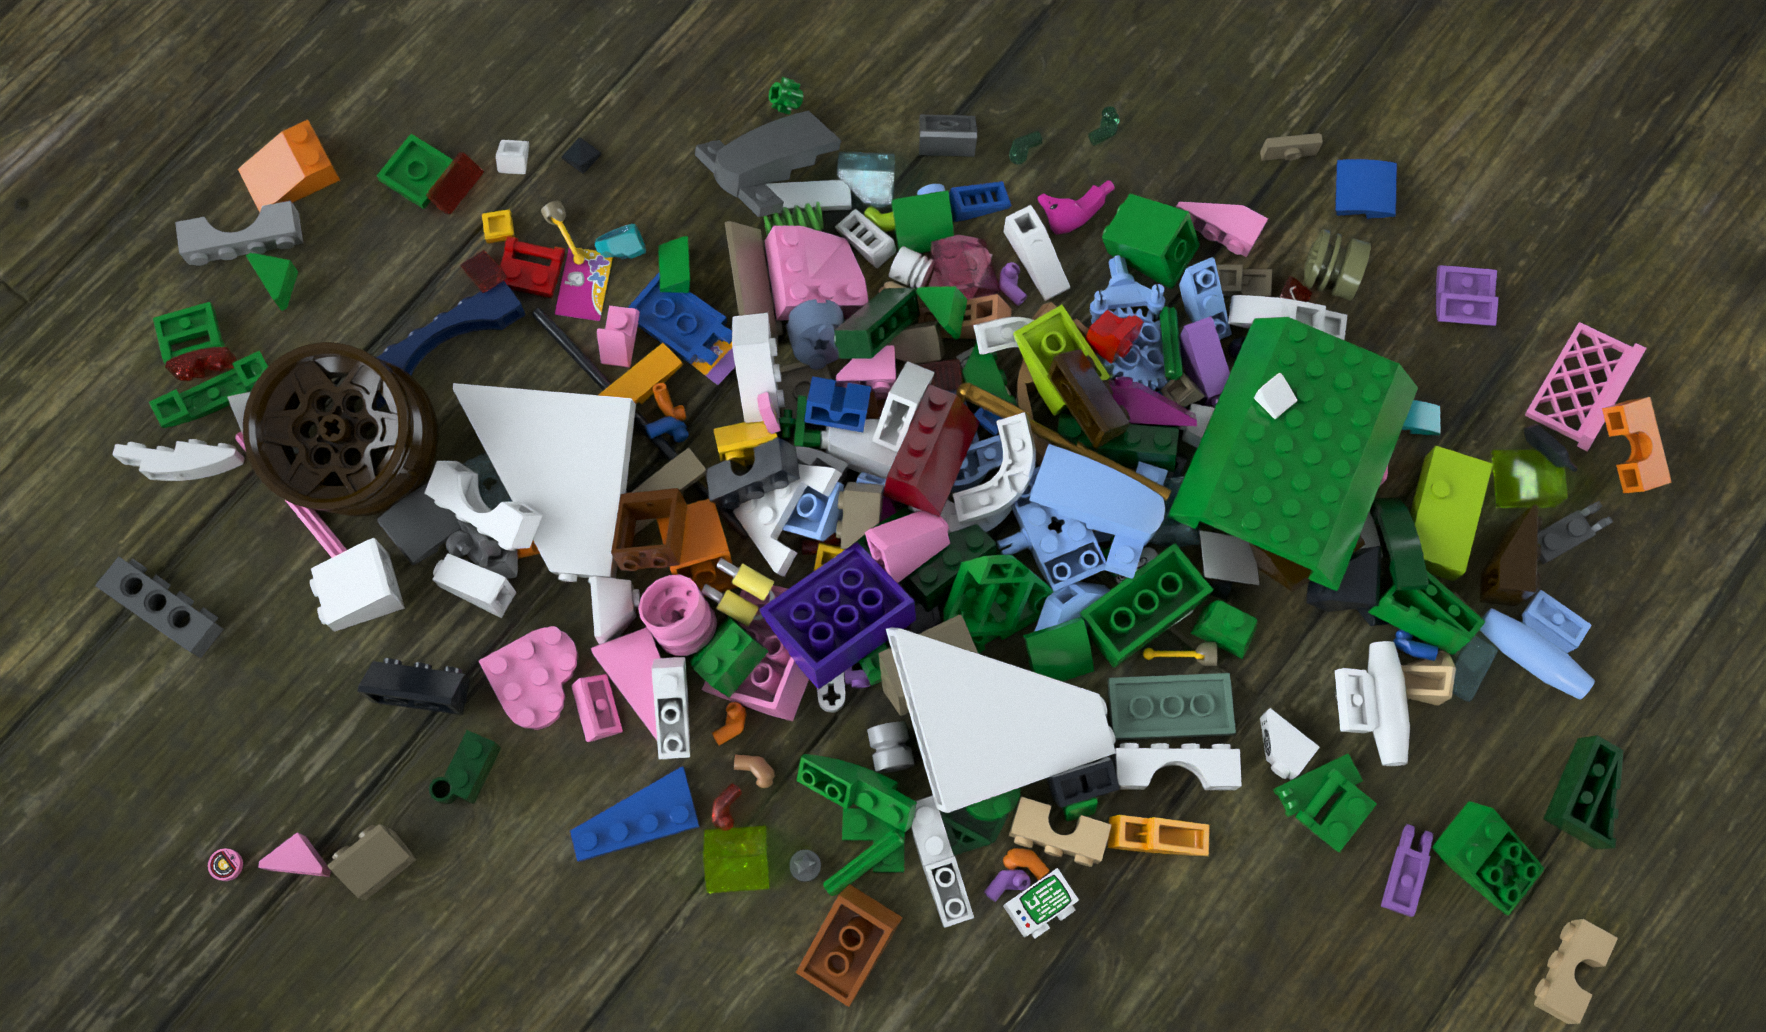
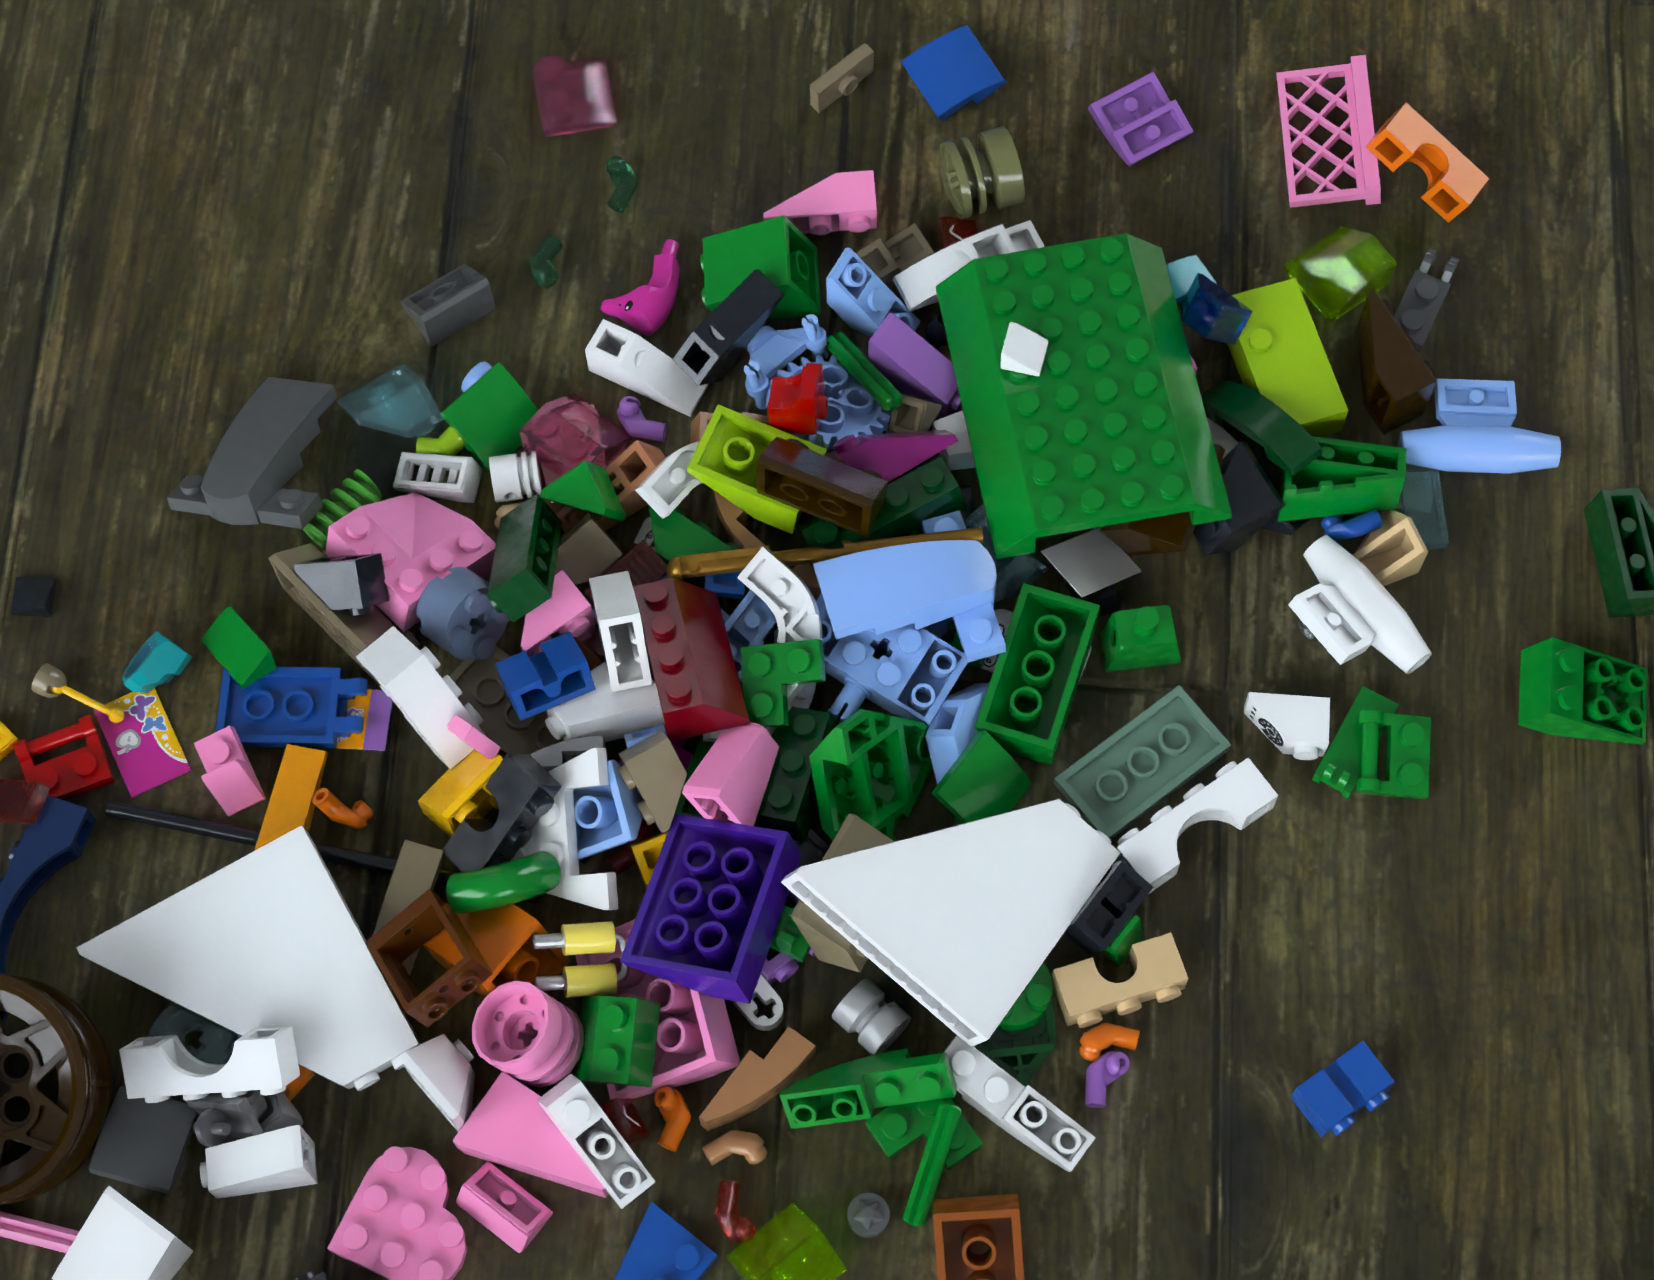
camera: 30 degrees left, 5 degrees down
blue arm [645,416,689,442] -> none
white tile [766,179,851,213] -> none
green gear [769,77,804,115] -> none
green hips [779,395,821,450] -> none
blue slope [949,181,1011,222] -> none
brick [1003,868,1079,939] -> none
light orange slope [1108,815,1209,856] -> none
hinge [1143,642,1217,666] -> none
medium lavender hinge [1381,824,1433,917] -> none
black piece [1524,424,1577,472] -> none
none -> slope [294,553,389,616]
none -> green cylinder [446,851,561,914]
none -> clear pink slope [532,56,618,138]
none -> clear red slope [601,1098,650,1145]
none -> black slope [672,269,784,386]
none -> medium nougat slope [699,1026,816,1131]
none -> green plate [740,639,826,728]
none -> clear blue slope [1180,273,1253,345]
none -> blue brick [1291,1041,1395,1138]

